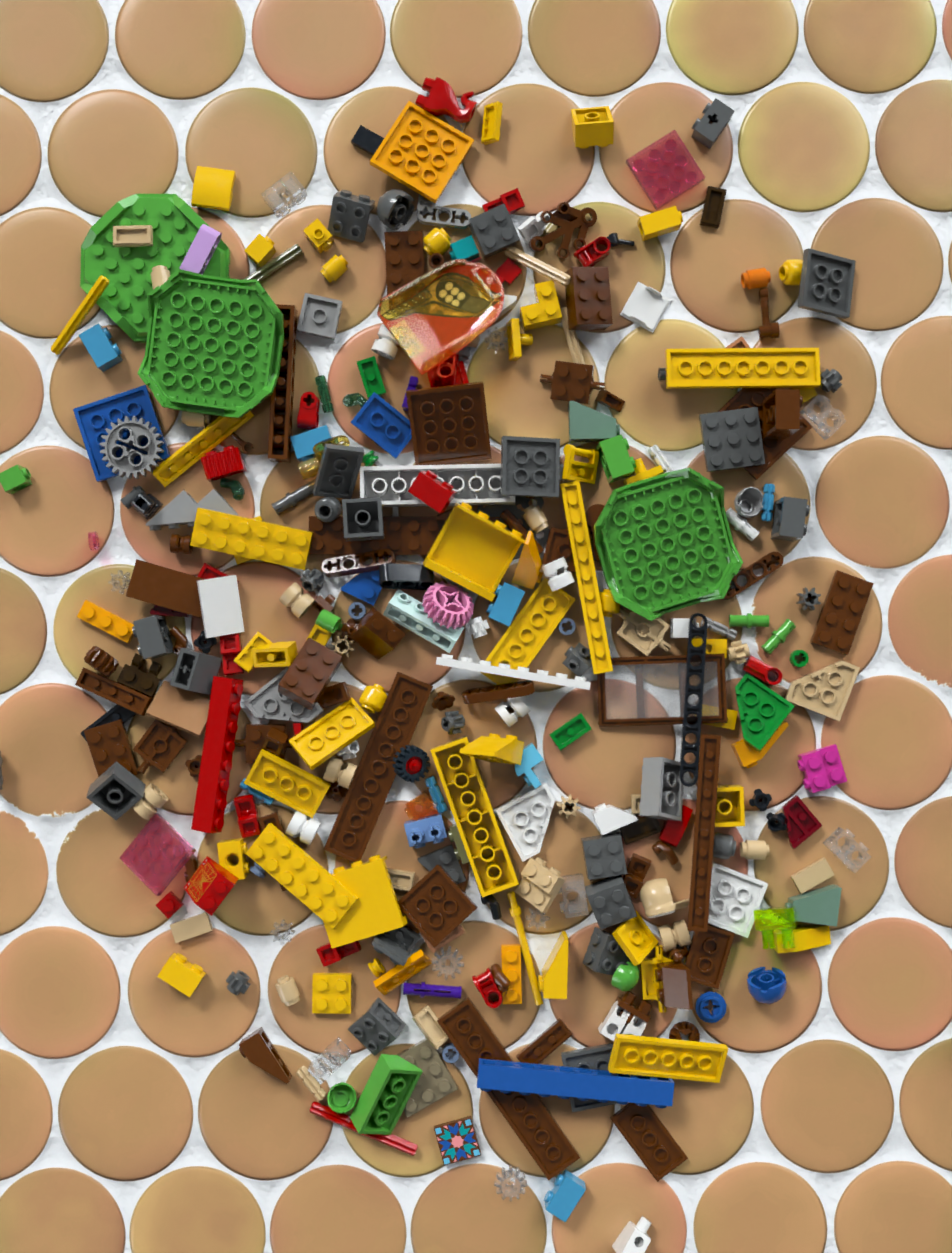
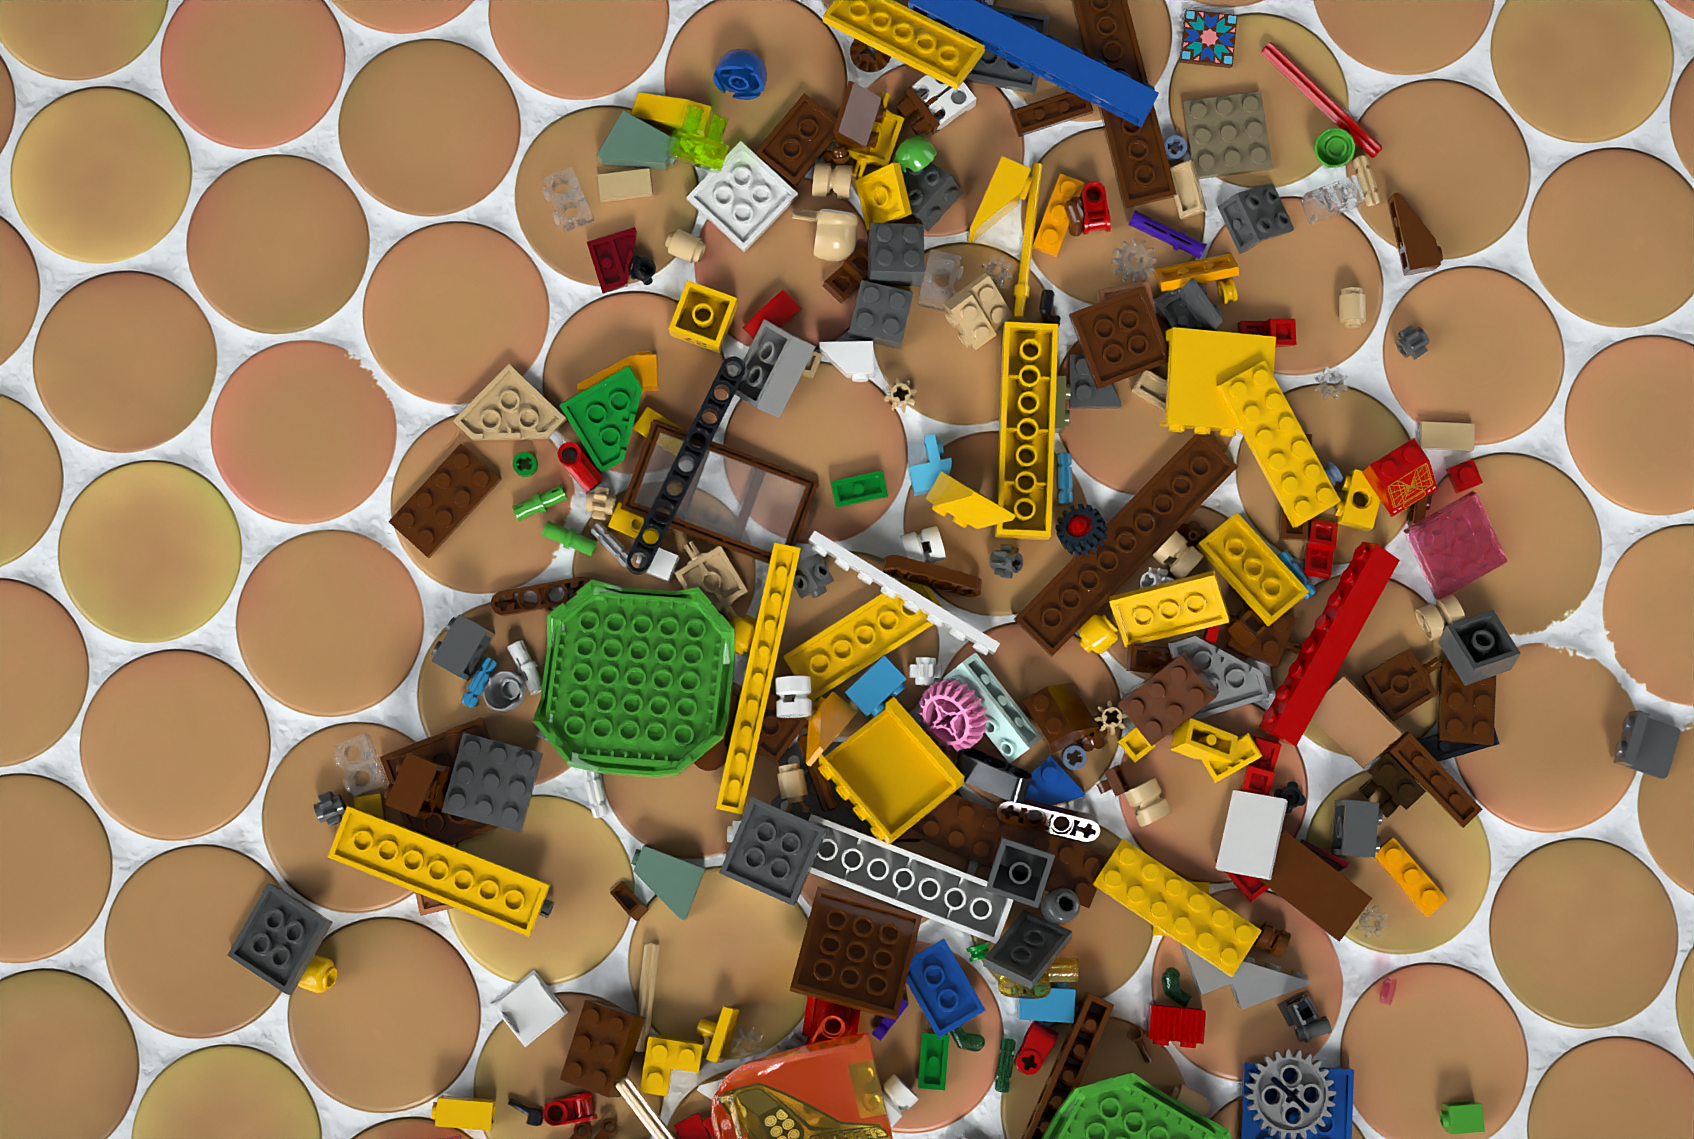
camera: 160 degrees left, 5 degrees down
reddish brown gear [84,646,119,677] -> none
yellow plate [152,411,254,487] -> none
yellow brick [157,953,206,998] -> none
reddish brown arm [169,626,187,655] -> none
dark grey slope [170,648,223,695] -> none
reddish brown plate [185,755,202,777] -> none
dark grey pin [271,479,316,514] -> none
white wheel [285,811,321,845] -> none
dark grey gear [300,569,326,592] -> none
yellow plate [312,973,352,1014] -> none
bright green piece [316,609,343,634] -> none
bright green slope [350,1054,423,1135] -> none
clear orange brick [404,791,435,821] -> none
medium blue brick [404,813,447,849] -> none
red brick [408,470,457,513] -> none
reddish brown plant [432,691,455,711] -> none
white plate [495,783,555,862] -> none
reddish brown plate [540,361,605,404] -> none
sand blue bush [558,618,576,635] -> none
yellow plate [562,444,599,484] -> none
bright green brick [596,434,636,484] -> none
dark brown tile [620,817,662,845] -> none
yellow tile [623,458,664,485] -> none
reddish brown arm [652,841,679,865] -> none
reddish brown plate [687,734,721,932] -> none
blue gear [695,991,726,1023] -> none
dark brown tile [700,186,727,229] -> none
dark grey head [713,832,736,860] -> none
orange brick [741,267,771,290] -> none
black plate [749,789,772,811] -> none
reddish brown brick [758,288,780,338] -> none
dark grey gear [796,587,821,610] -> none
dark pink plate [797,744,847,793] -> none

